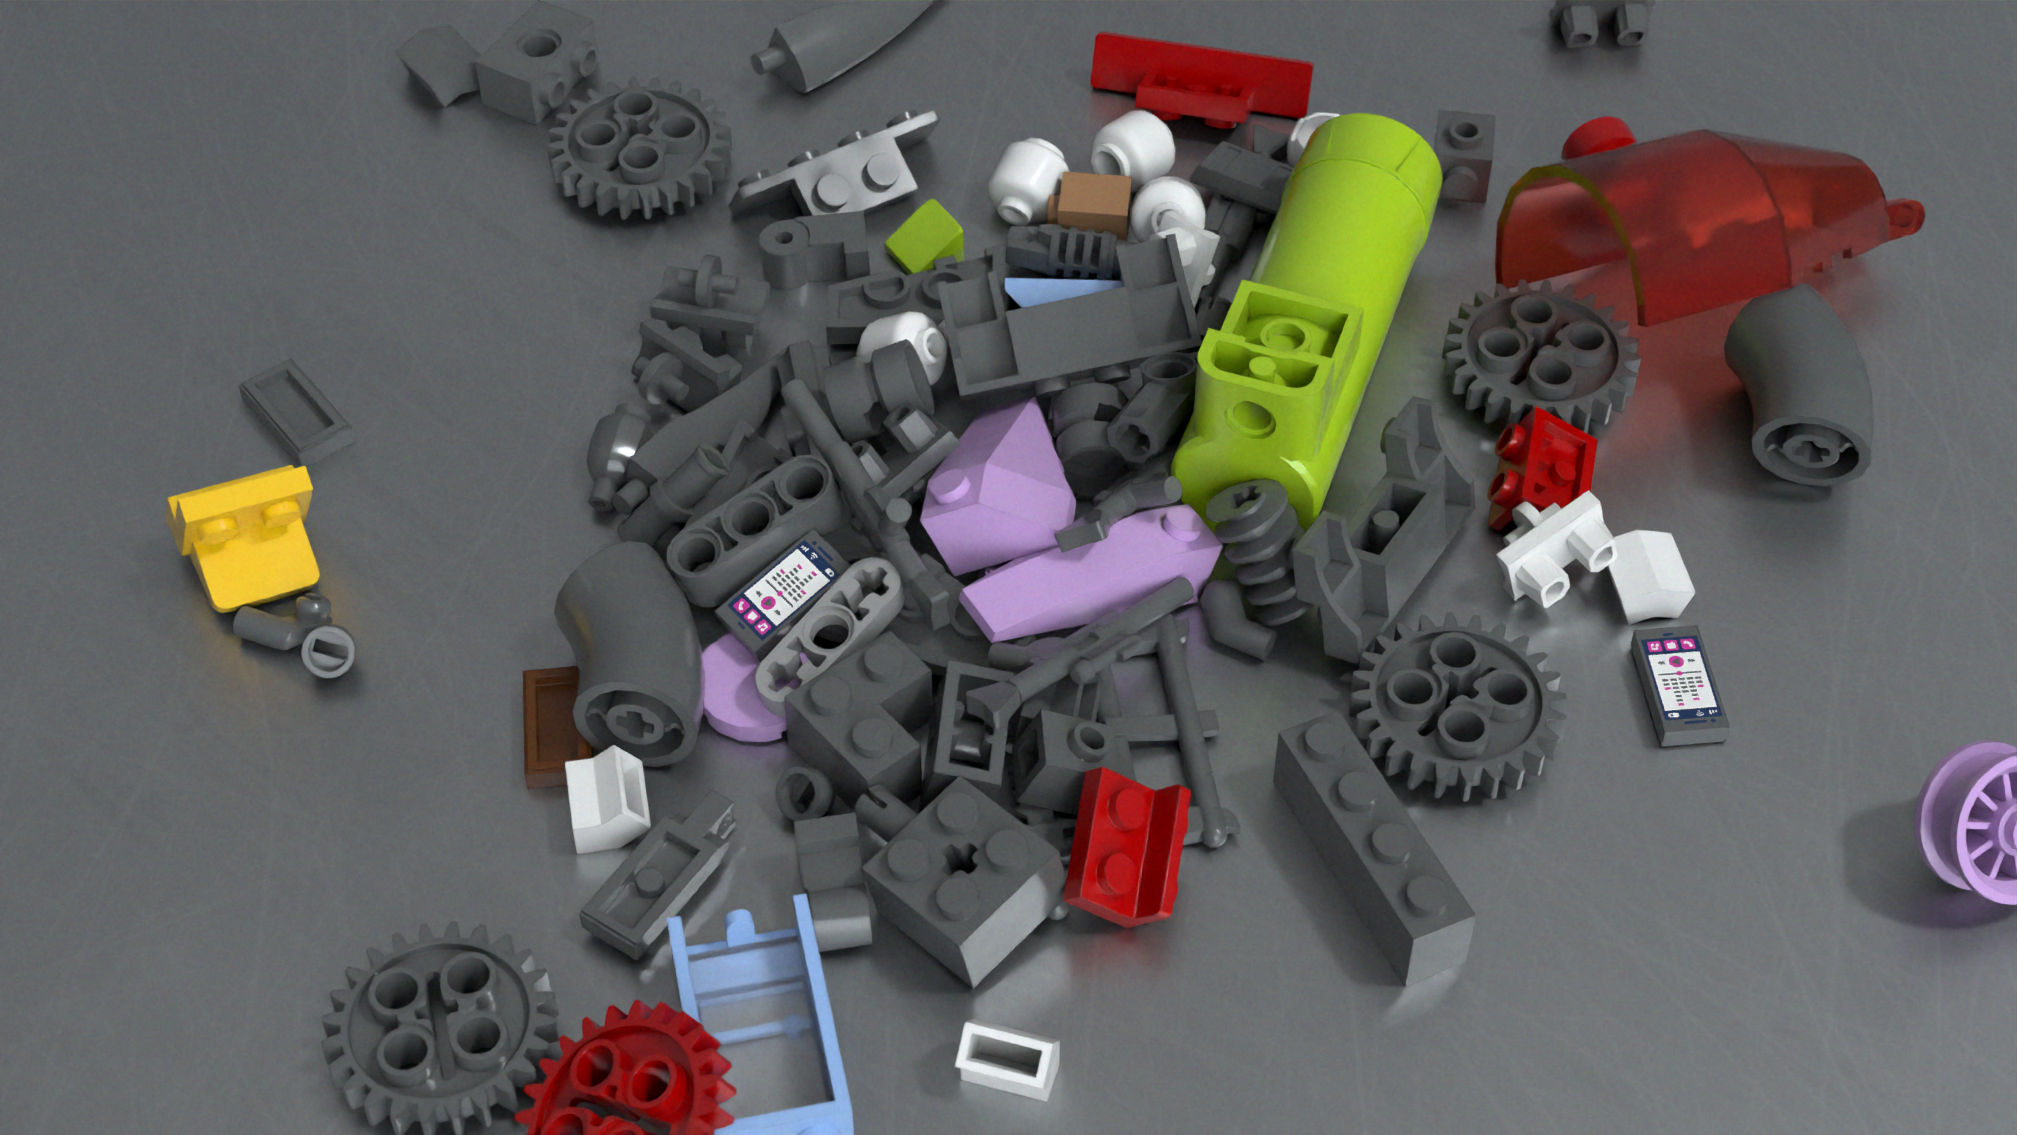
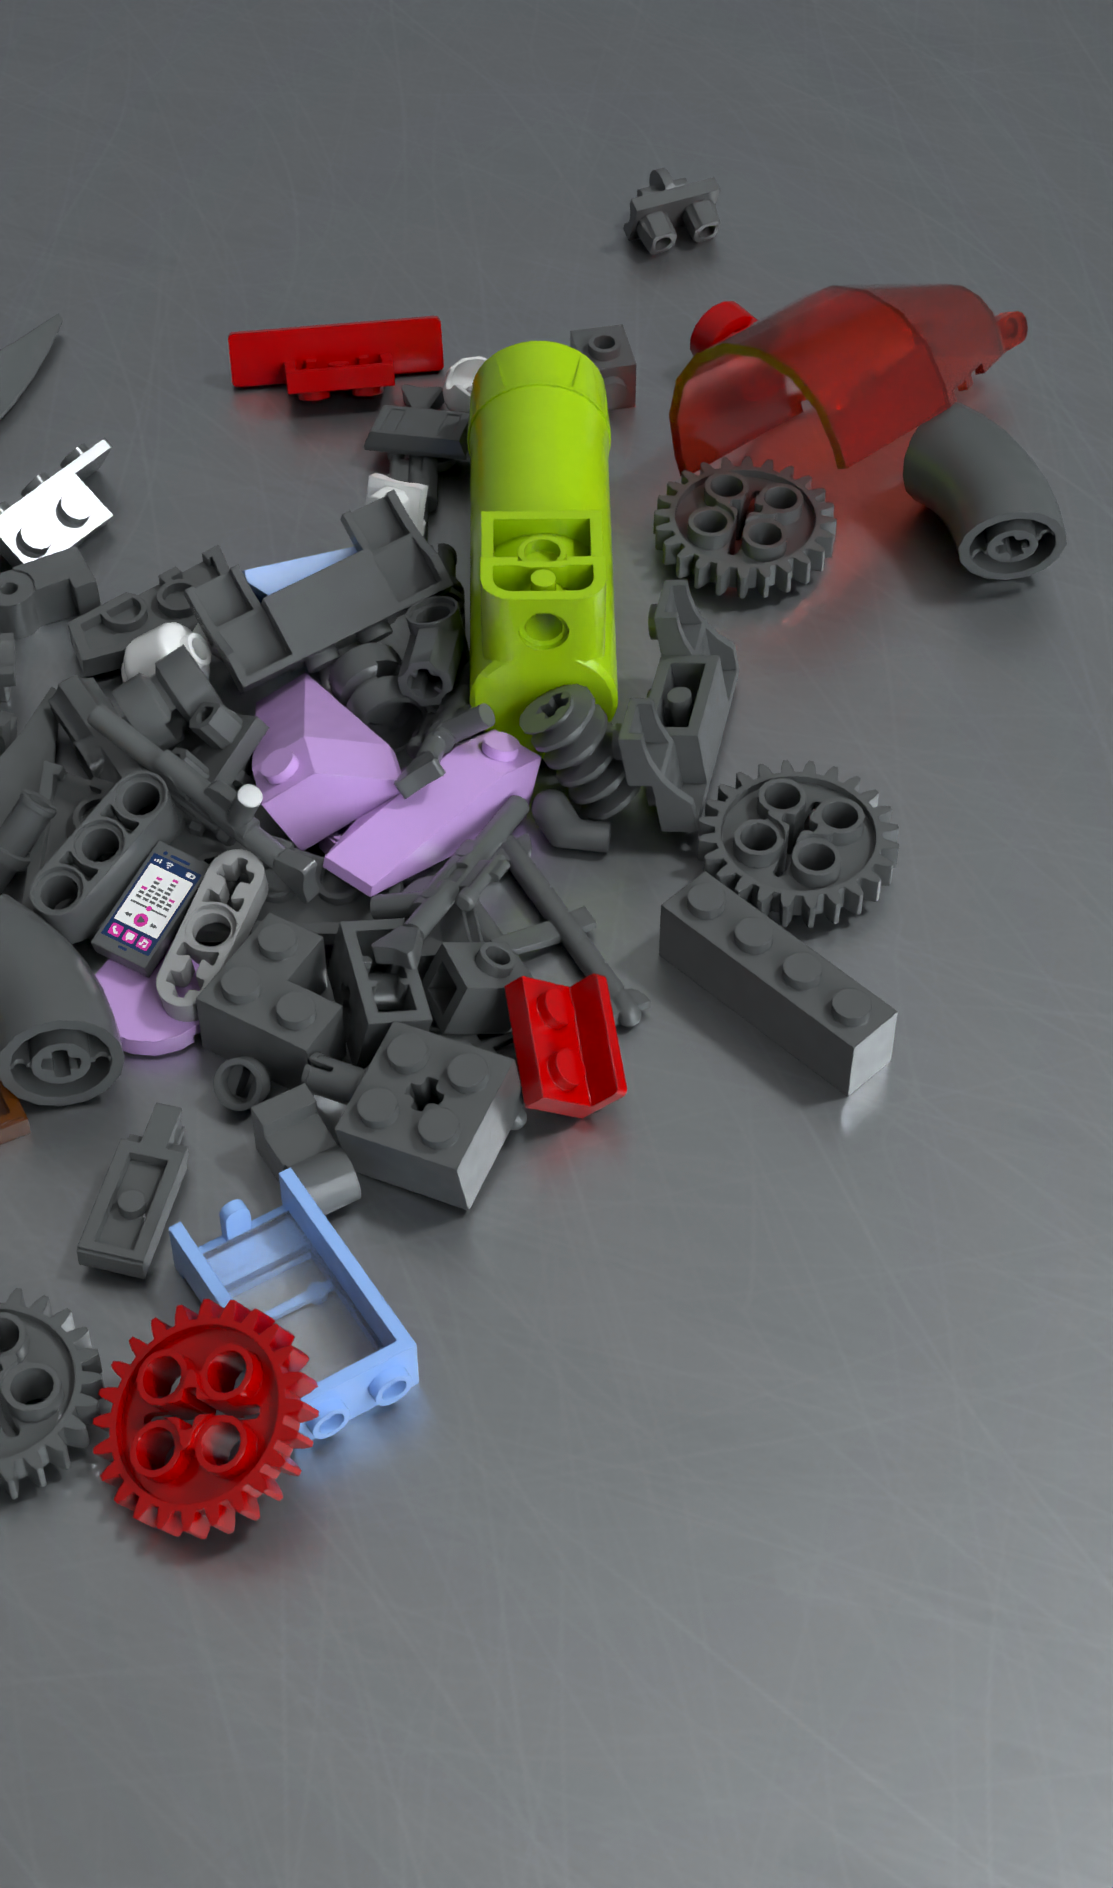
camera: 20 degrees left, 0 degrees up
white piece [565,745,651,855] -> none
lime slope [884,198,964,274] -> none
white piece [955,1019,1060,1102] -> none
white head [987,138,1070,226] -> none
dark grey hinge [1005,224,1139,280] -> none
medium nougat brick [1047,171,1132,241] -> none
white head [1091,110,1175,193] -> none
white head [1131,176,1206,243] -> none
red bracket [1487,406,1598,531] -> none
white hips [1496,490,1618,608] -> none
white piece [1606,529,1696,625] -> none
tile [1631,625,1730,746] -> none

